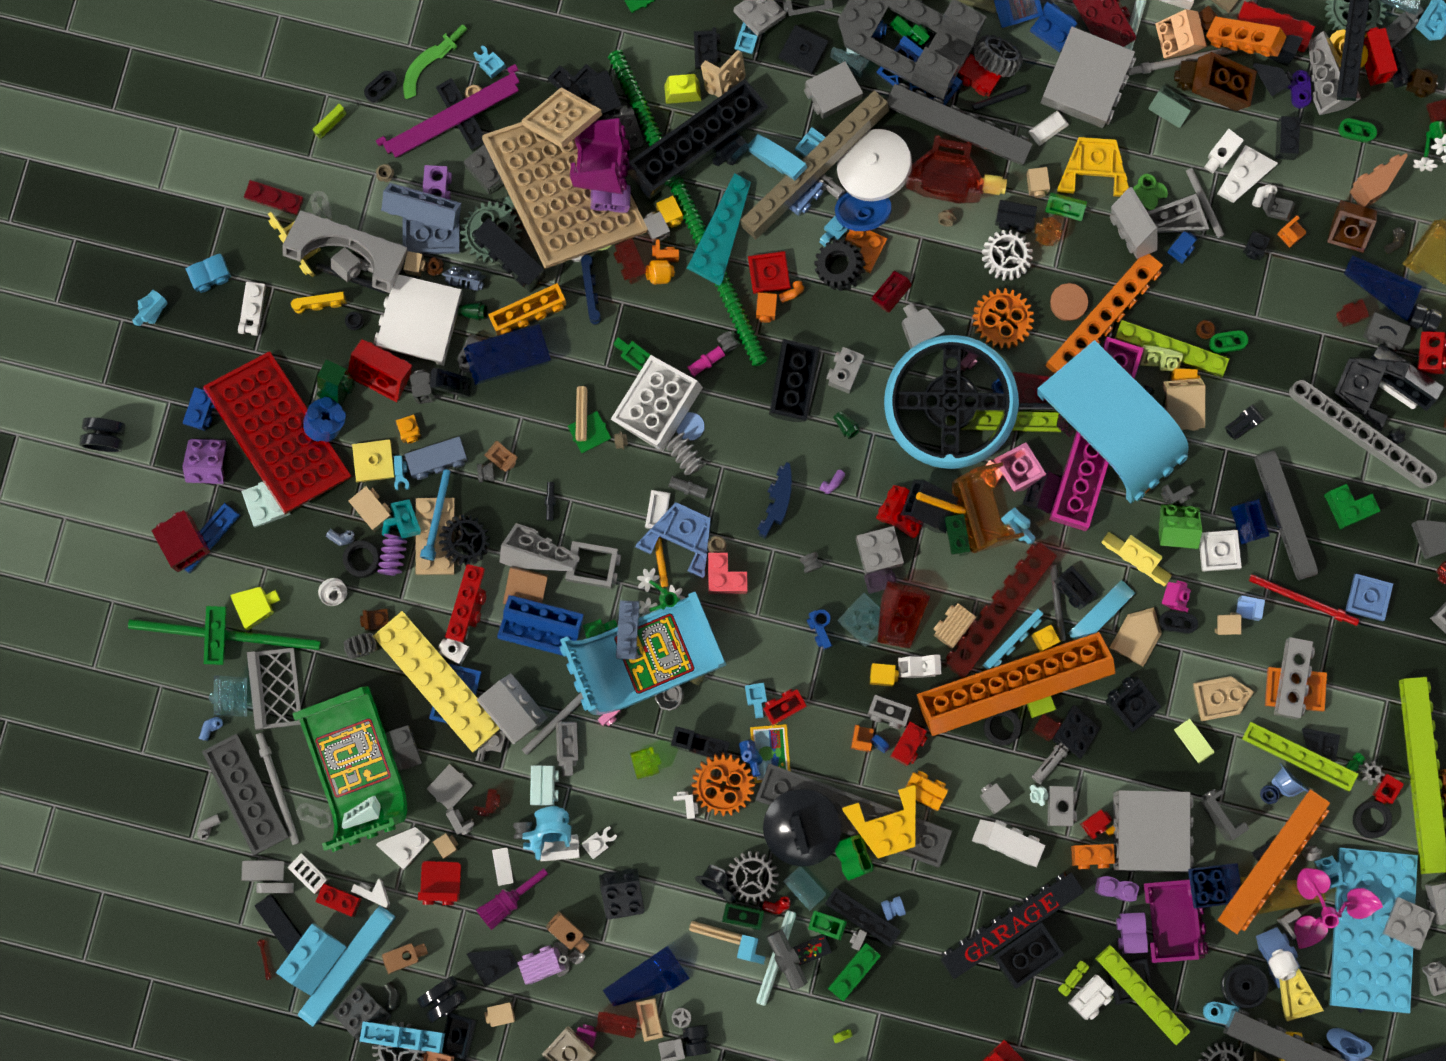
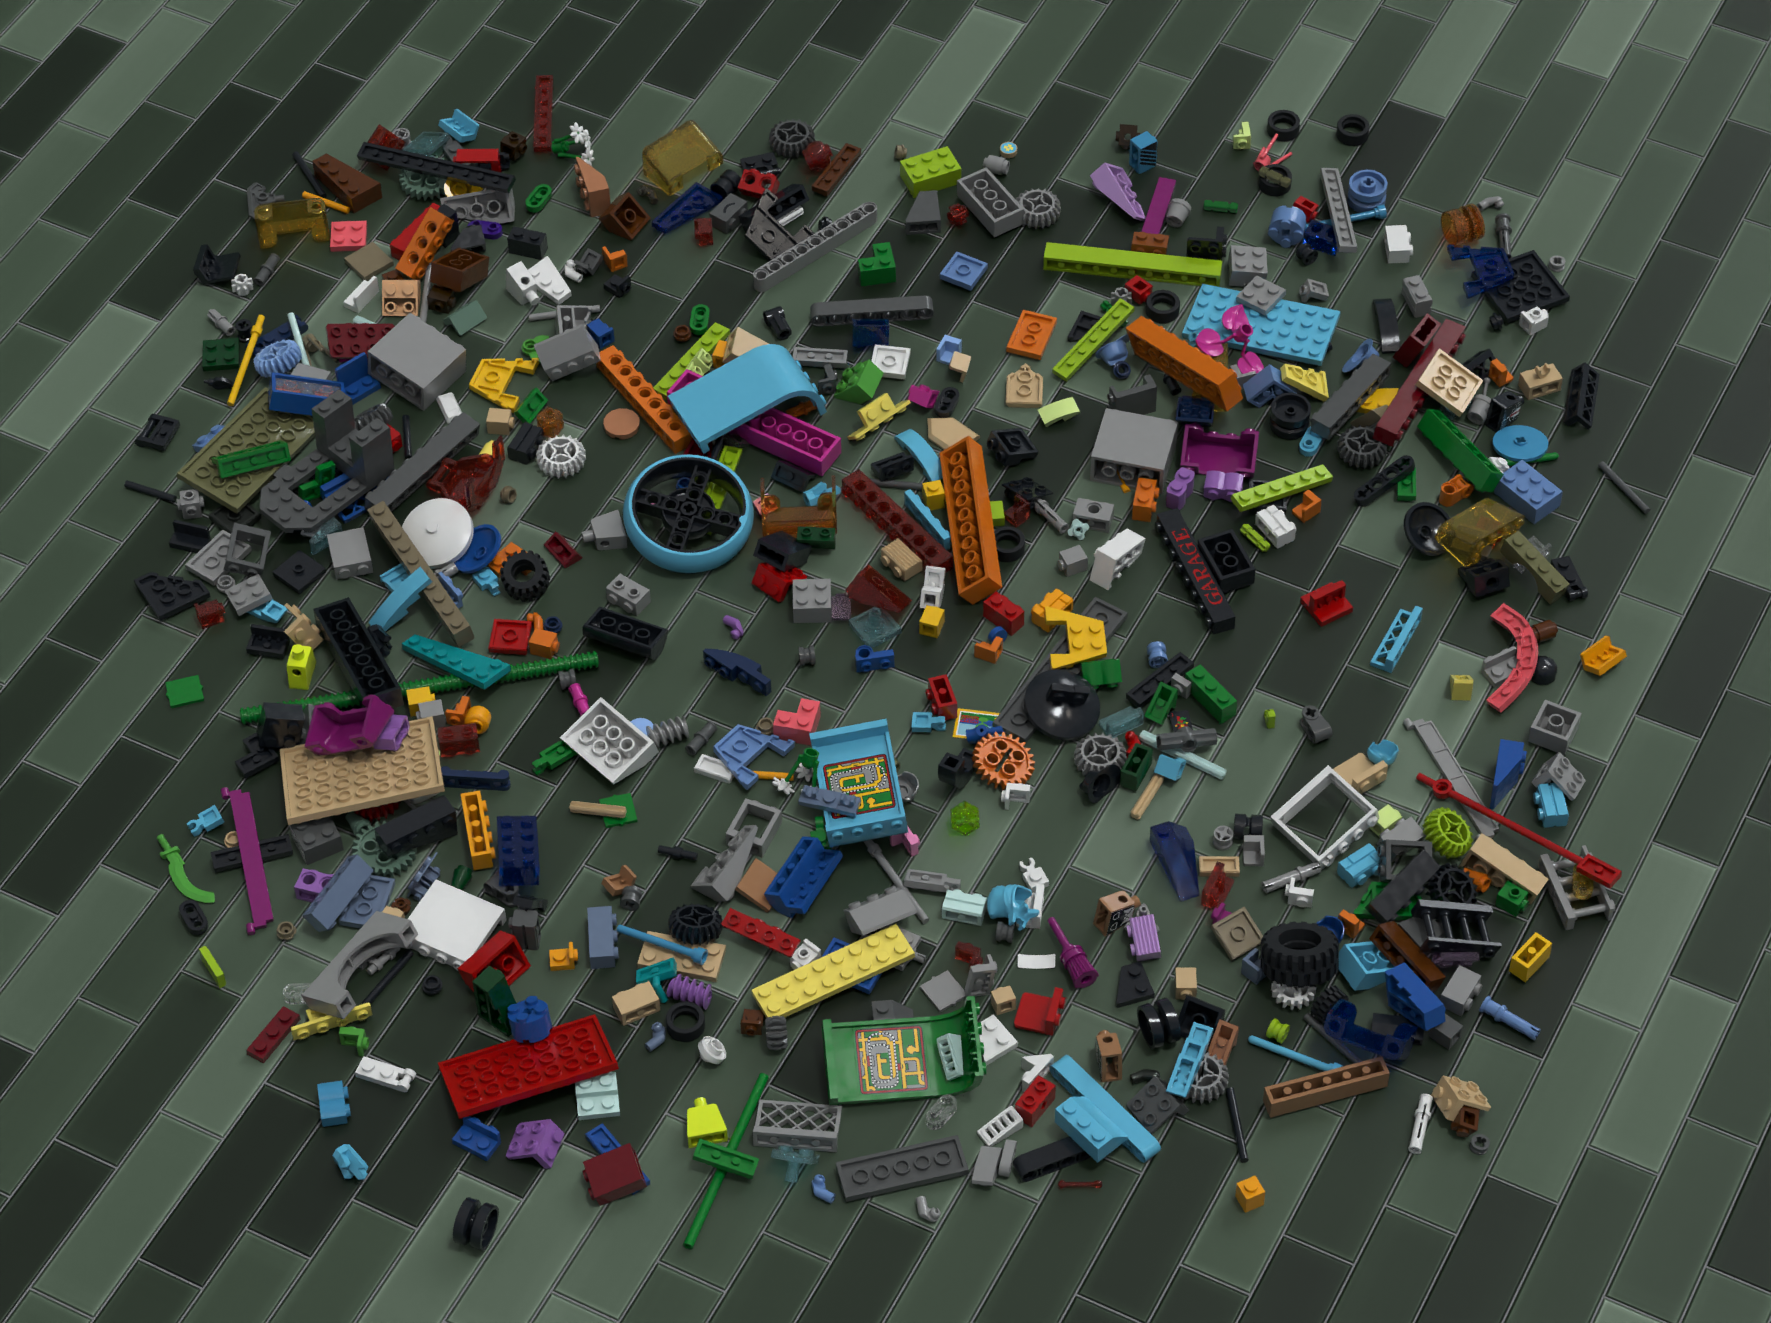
camera: 75 degrees left, 30 degrees down
light grey bar [256,732,300,845] -> none
yellow plate [291,292,346,314] -> none
light grey brick [331,247,361,282] -> none
light yellow plate [352,440,395,483] -> none
medium azure plate [394,456,410,490] -> none
tan plate [522,87,602,148] -> none
black bracket [599,868,644,920] -> none
dark tan plate [614,431,628,450] -> none
dark green cone [833,411,860,439] -> none
light grey brick [867,695,911,729] -> none
light orange bar [916,492,966,515] -> none
orange gear [972,288,1034,350] -> none
bright pink slope [994,443,1046,492] -> none
red brick [1080,810,1112,840] -> none
red bar [1249,574,1359,626] -> none
white head [1268,949,1298,981] -> none
light grey brick [1274,637,1315,720] -> none
none -> bright green bracket [339,1026,369,1057]
none -> dark blue plate [543,616,563,633]
none -> light grey plate [793,347,848,368]
none -> orange panel [1292,489,1322,523]

